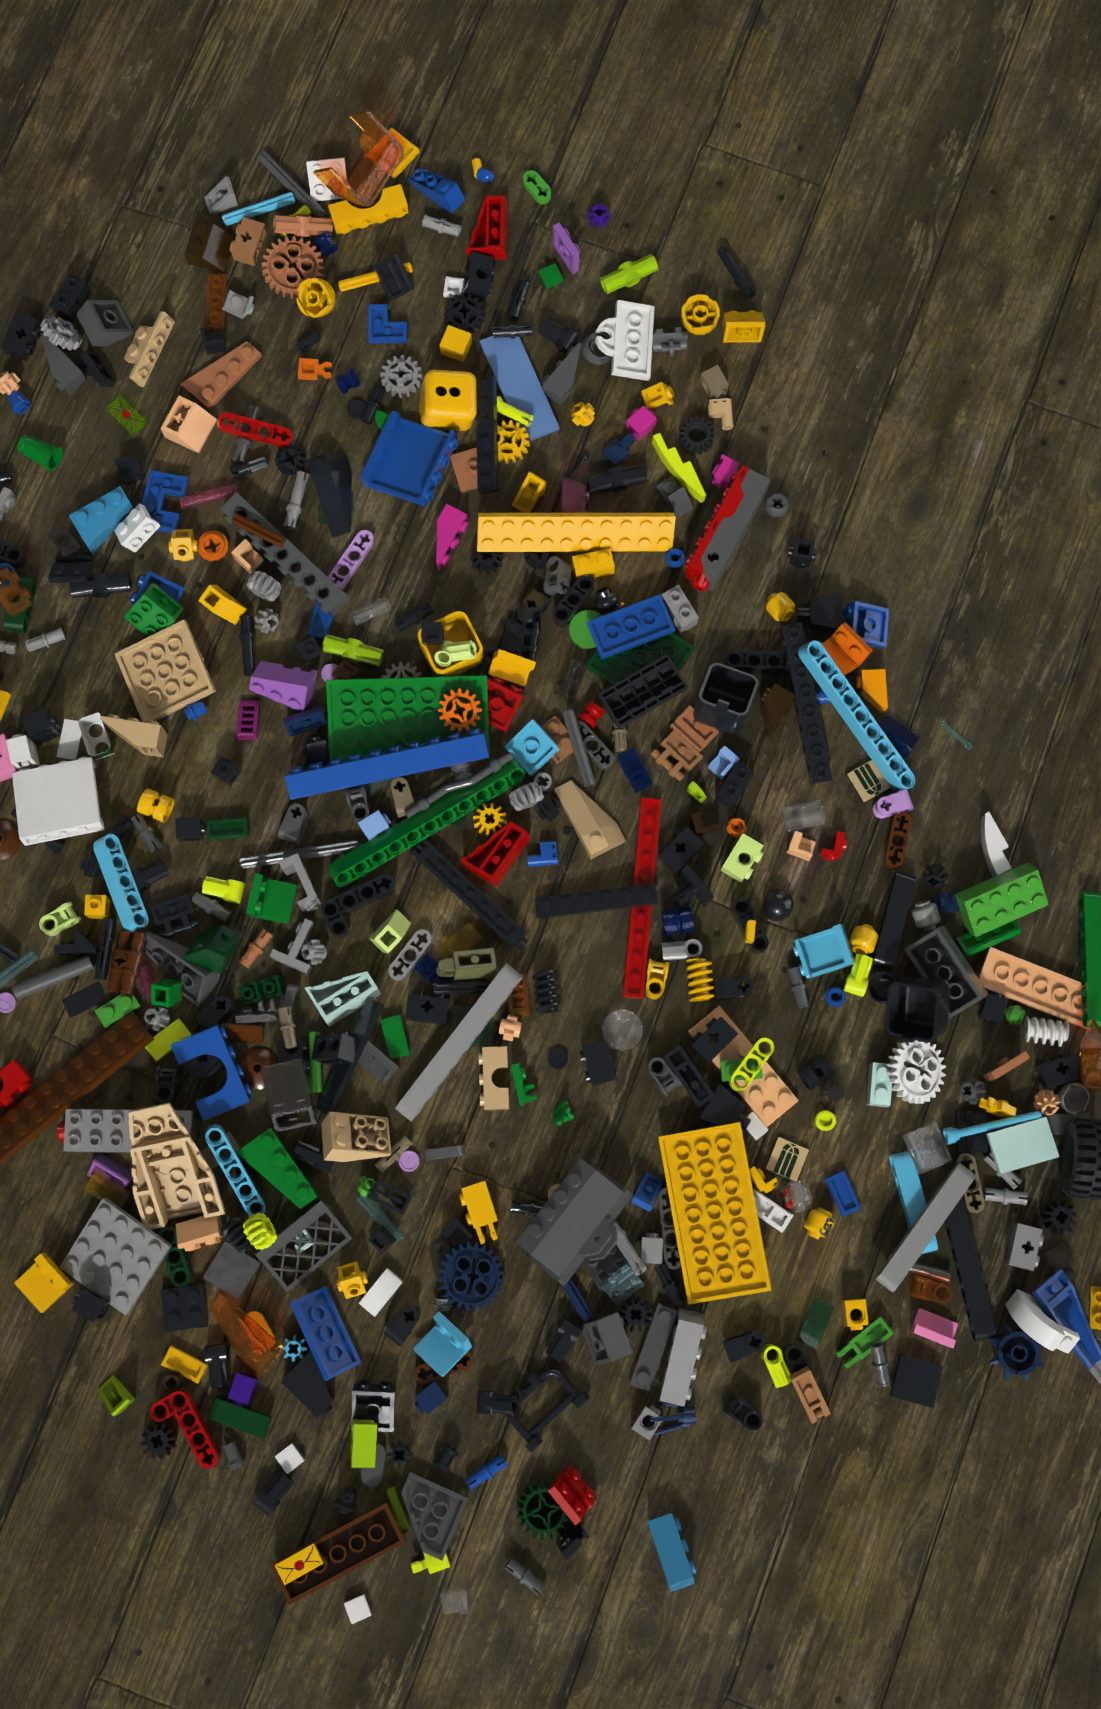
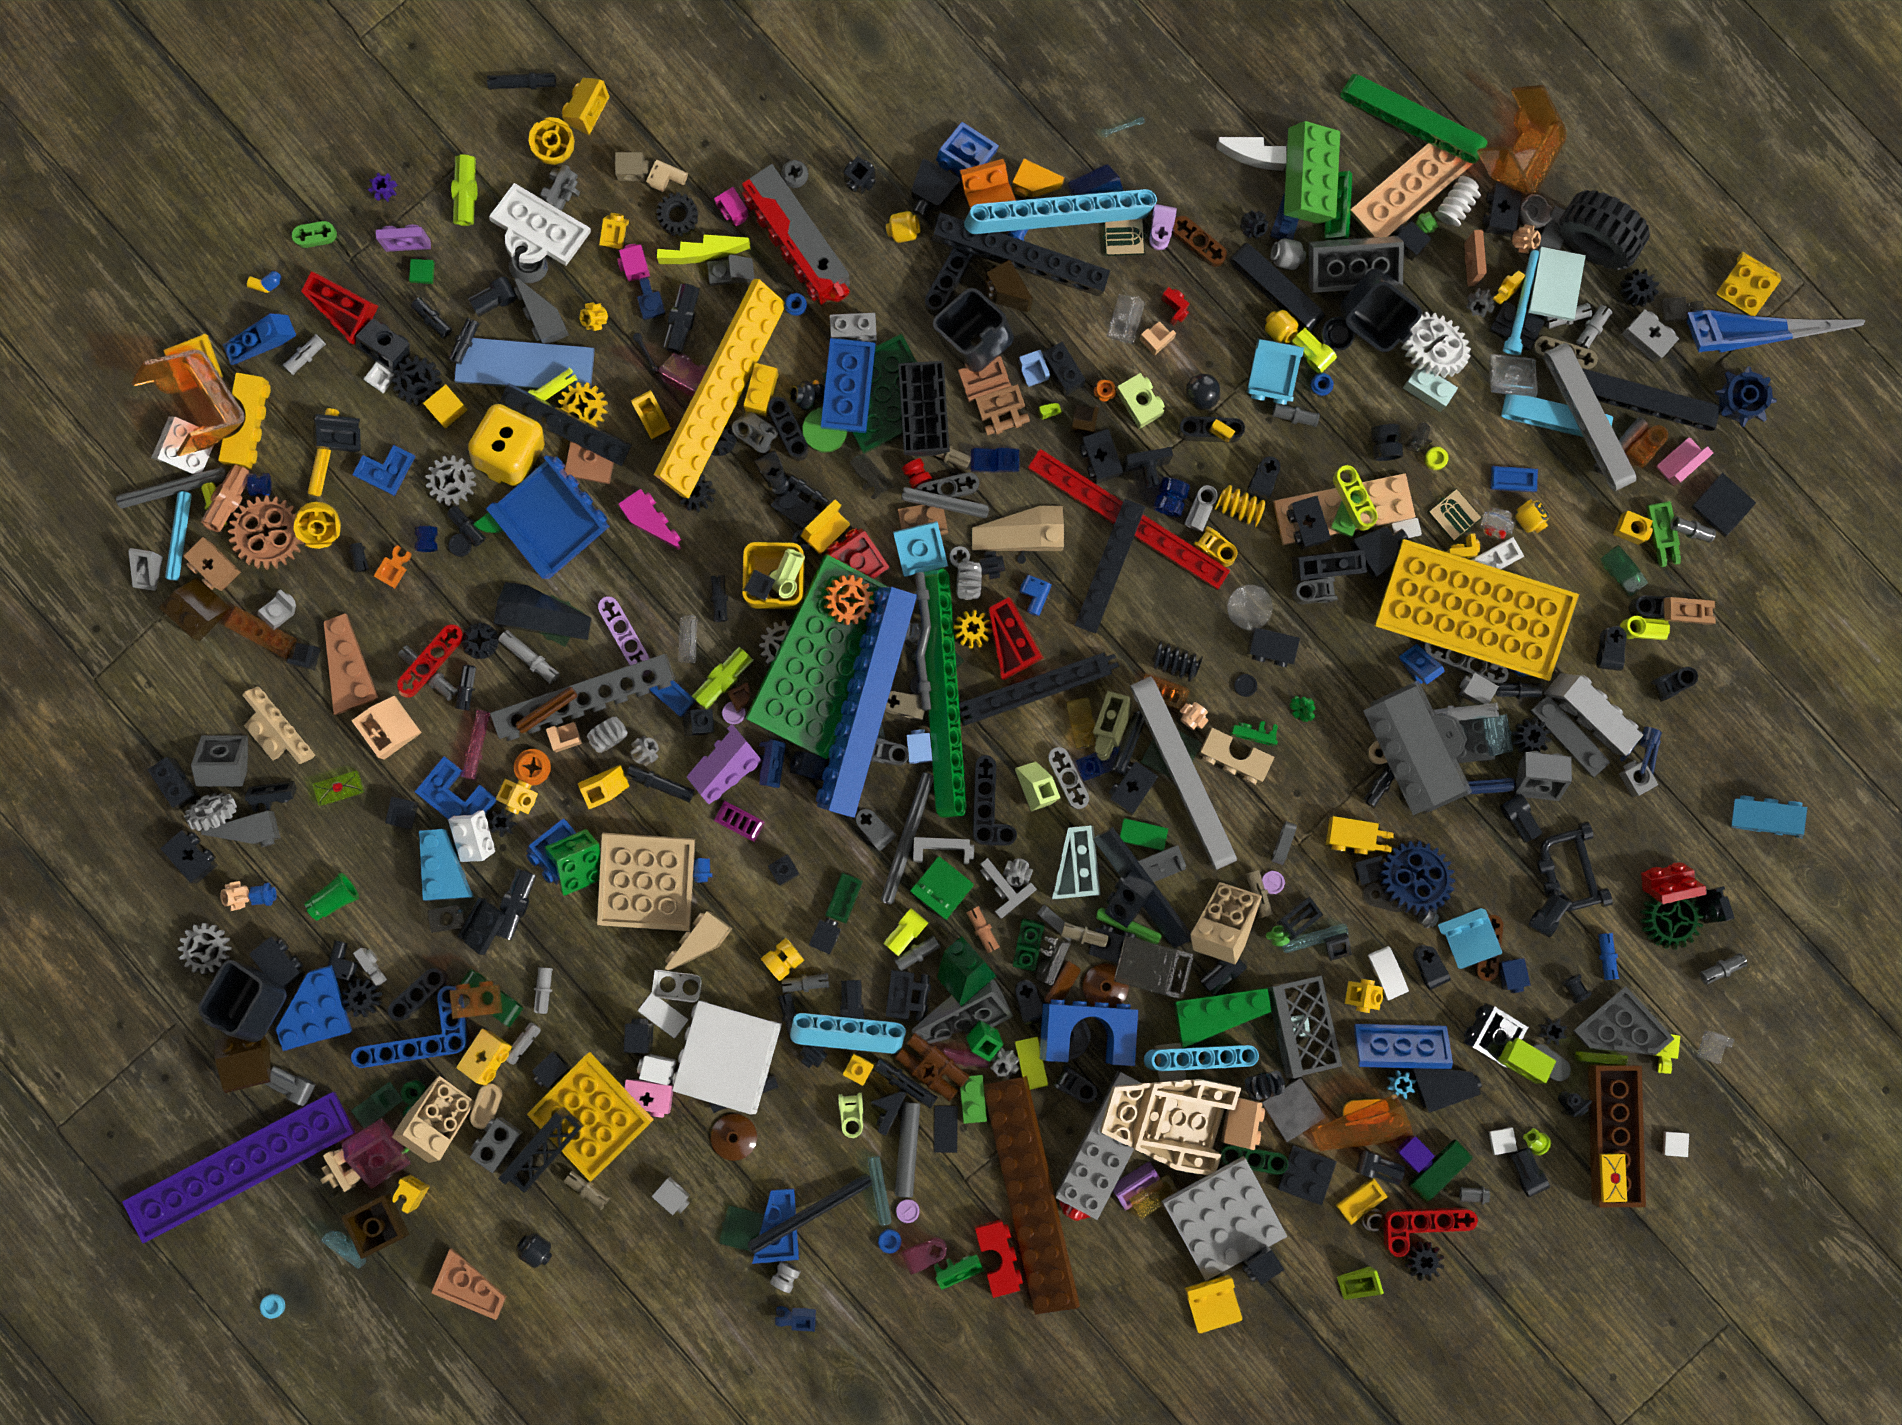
camera: 70 degrees left, 5 degrees up
neon yellow gear [243,1212,277,1250] -> none
white arch [1006,1289,1080,1354] -> none
none -> black gear [488,808,518,837]
none -> lime hose [1523,1128,1551,1155]

